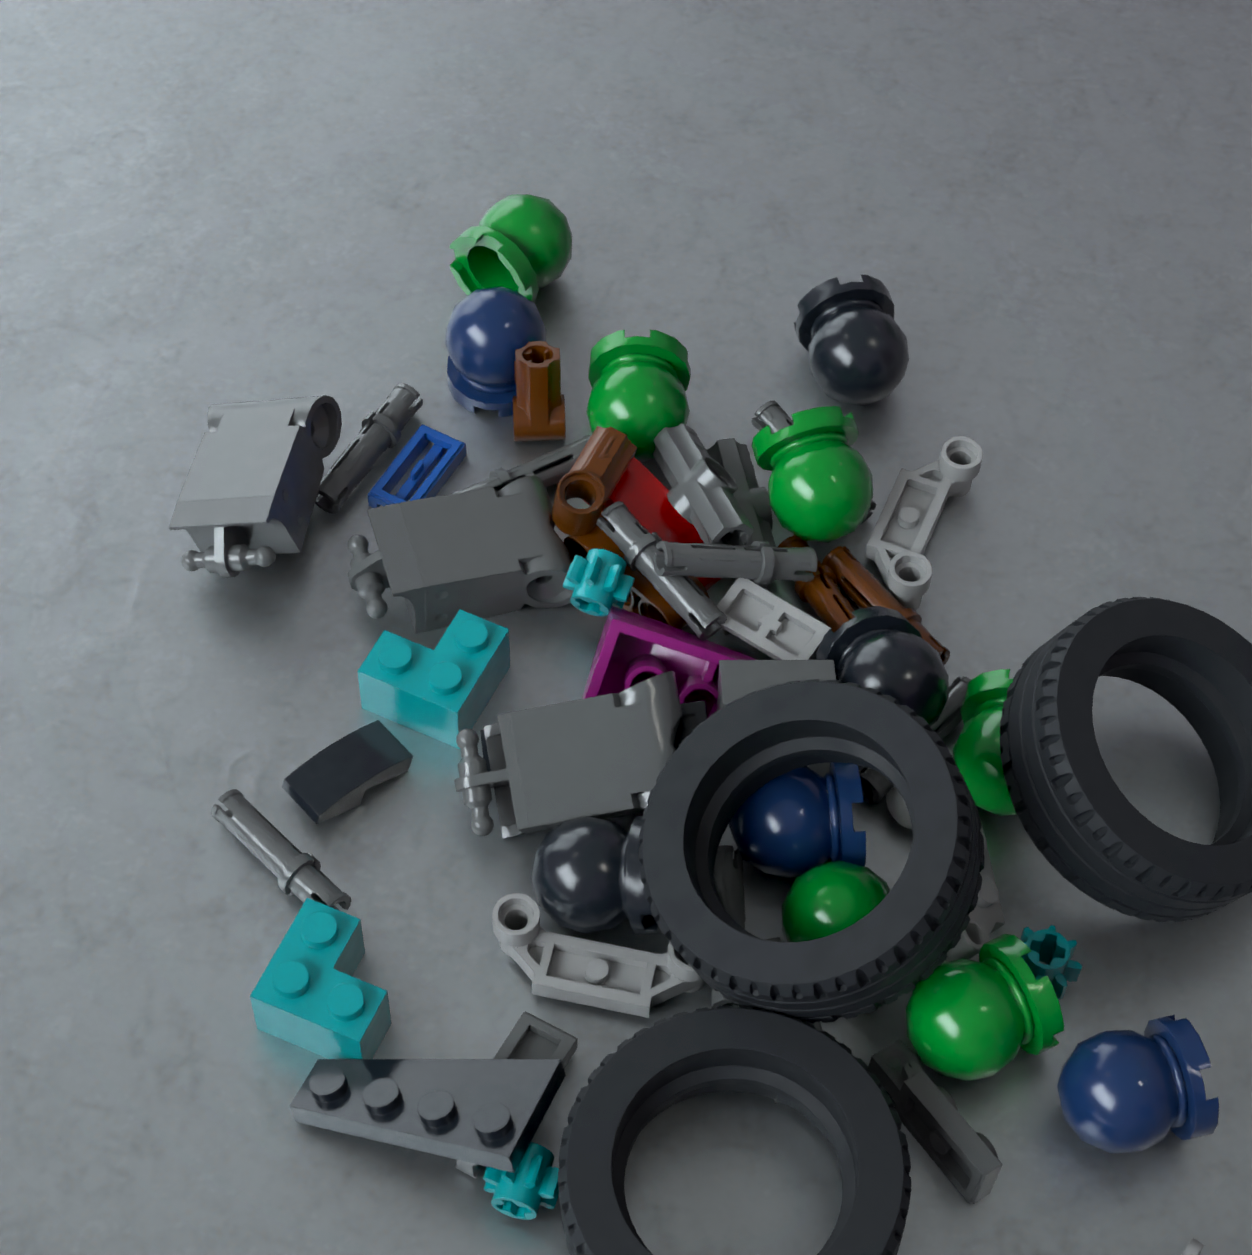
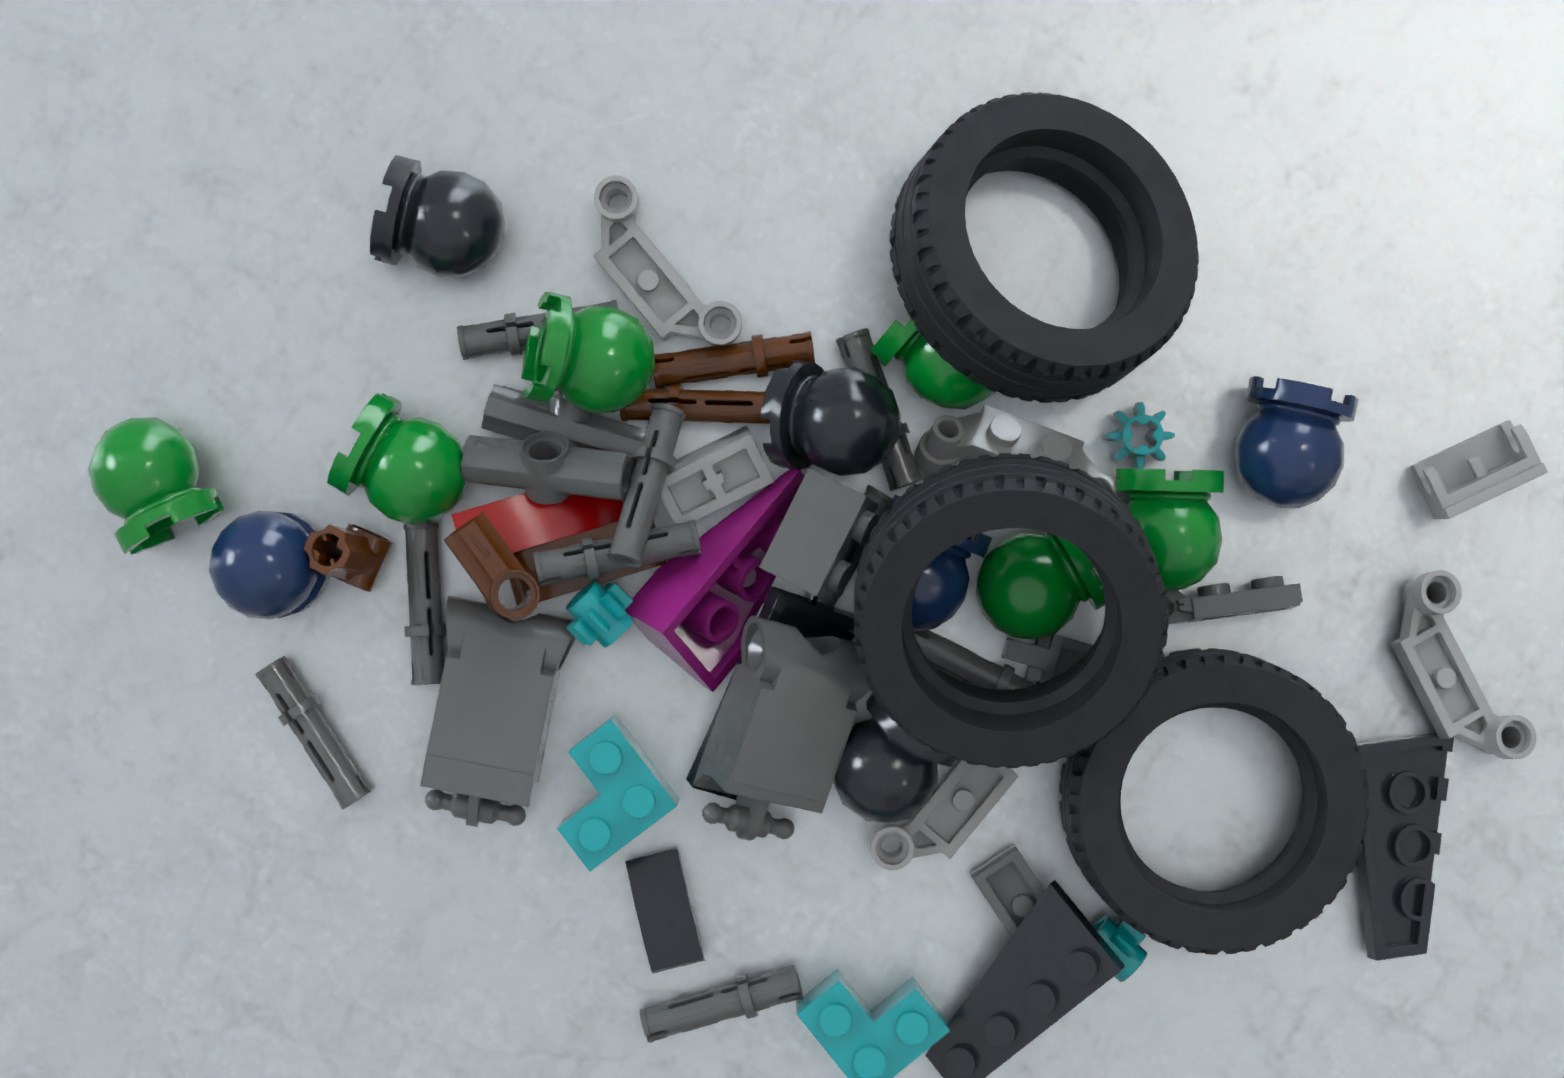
camera: 60 degrees left, 35 degrees up
piece [169,395,342,578] -> none
blue tile [367,424,467,508] -> none

